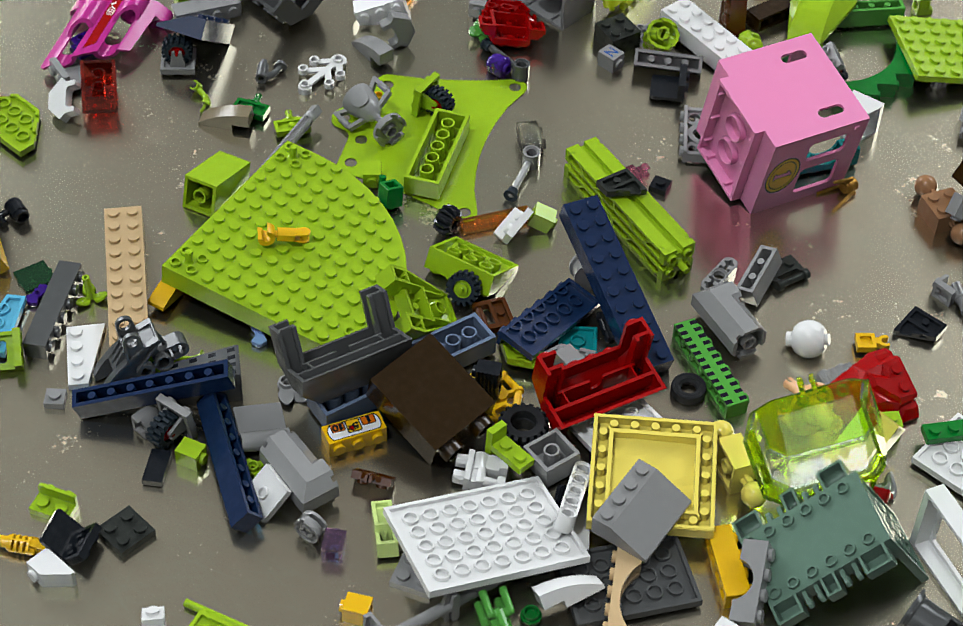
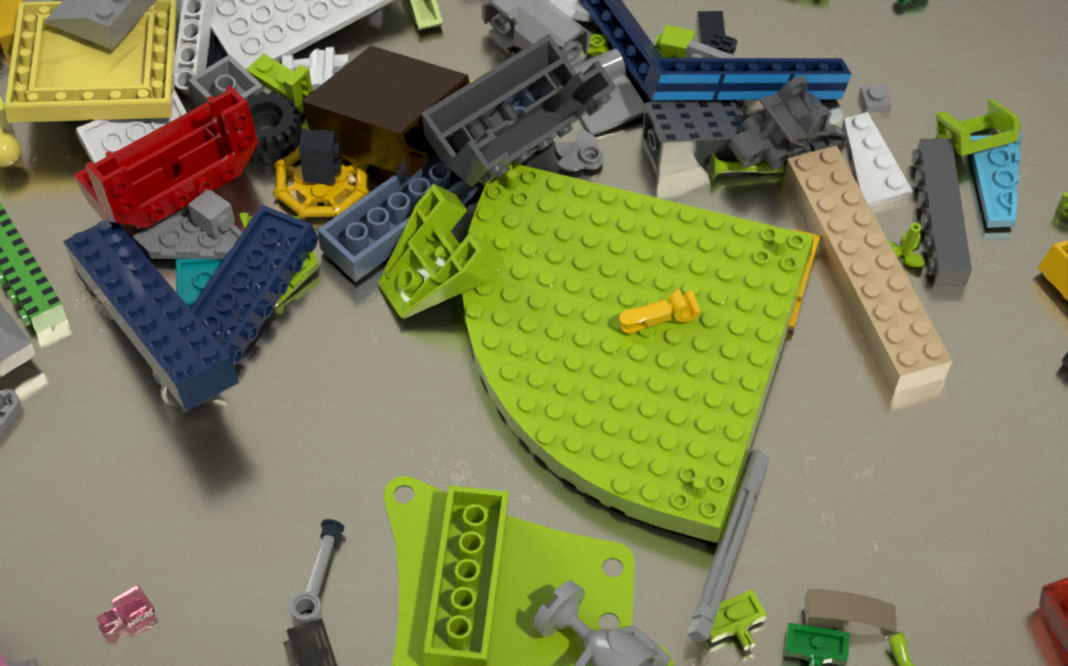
camera: 170 degrees right, 10 degrees up
clear green piece [13,260,53,294] -> none
dark purple piece [26,284,48,307] -> none
lime slope [182,151,251,217] -> none
reddish brown plate [351,468,396,490] -> none
lime brick [363,160,382,188] -> none
green brick [378,175,404,210] -> none
lime slope [424,236,519,297] -> none
black gear [433,204,462,236] -> none
black wheel [445,269,482,306] -> none
clear orange tile [459,205,528,236] -> none
reddish brown plate [472,297,513,333] -> none
white bracket [493,207,533,245] -> none
lime brick [527,202,558,234] -> none
lime piece [564,137,696,282] -> none
pearl dark grey wing [596,168,647,197] -> none
black plate [648,175,672,197] -> none
black tyre [671,373,707,405] -> none

